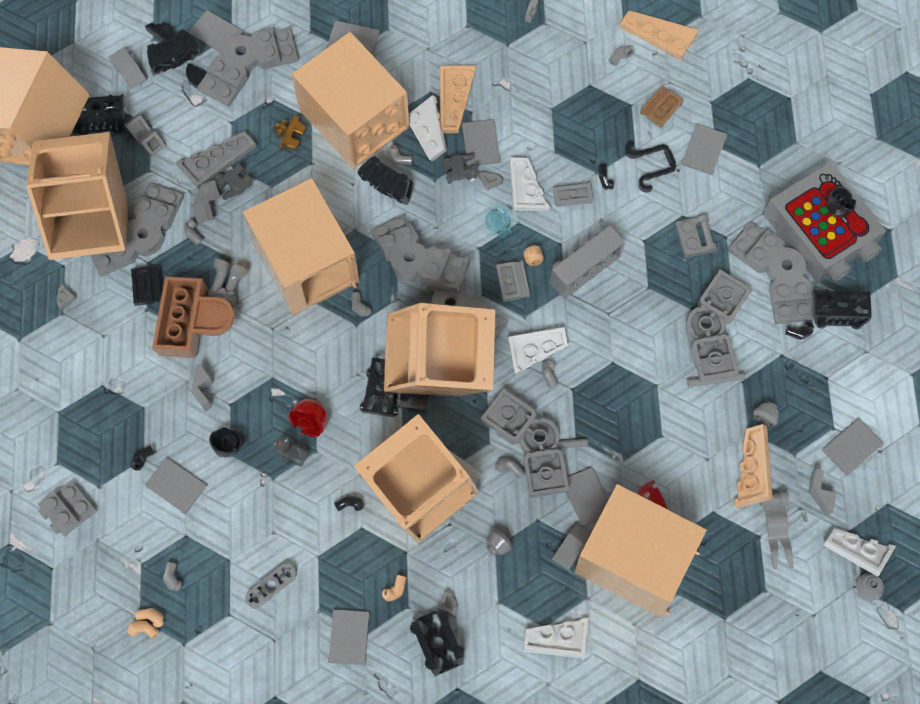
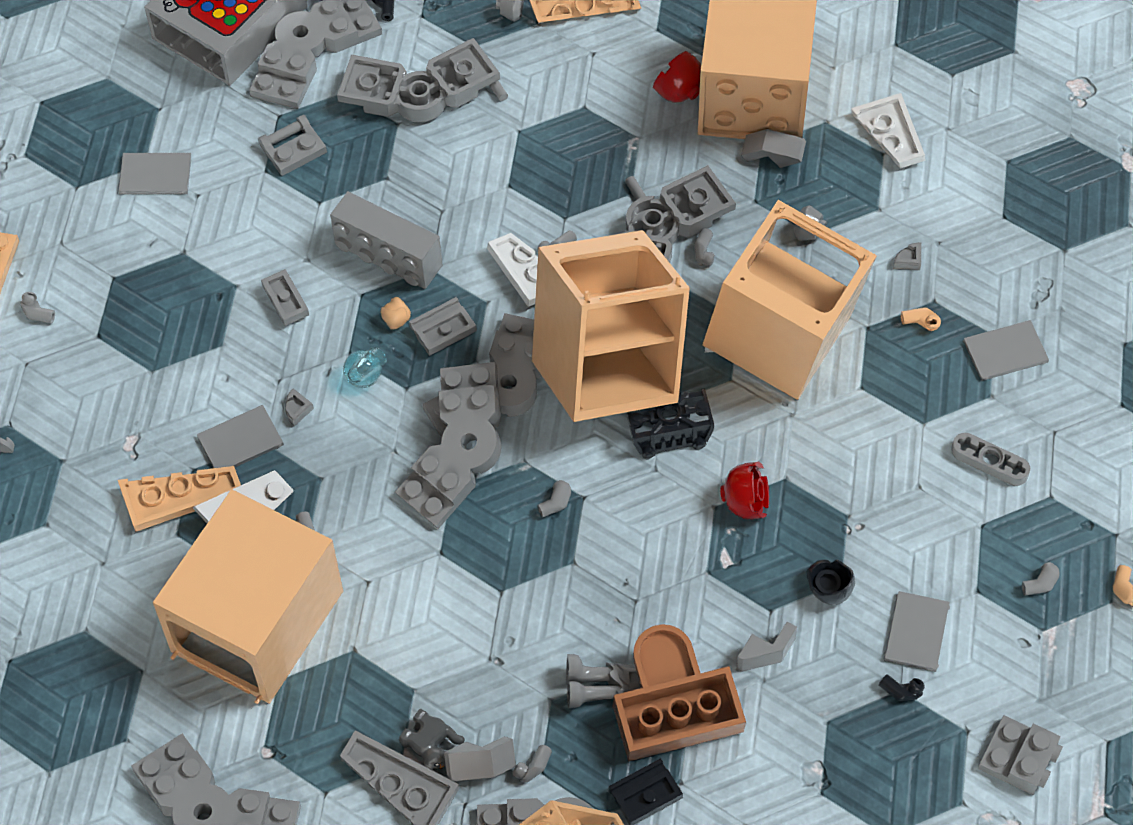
camera: 110 degrees left, 10 degrees down
light nougat arm [135,608,164,627] -> none
light nougat piece [243,178,359,316] -> none
pearl gold hips [273,115,306,151] -> none
dark grey animal [274,437,308,467] -> none
light grey piece [327,21,380,55] -> none
black arm [334,495,364,512] -> none
black piece [357,156,414,205] -> none
black piece [410,609,464,677] -> none
dark grey animal [442,153,478,184] -> none
white wing [509,157,550,211] -> none
light grey piece [566,467,608,527] -> none
black arm [598,164,614,190] -> none
black piece [625,141,677,193] -> none
medium nougat plate [640,85,684,128] -> none

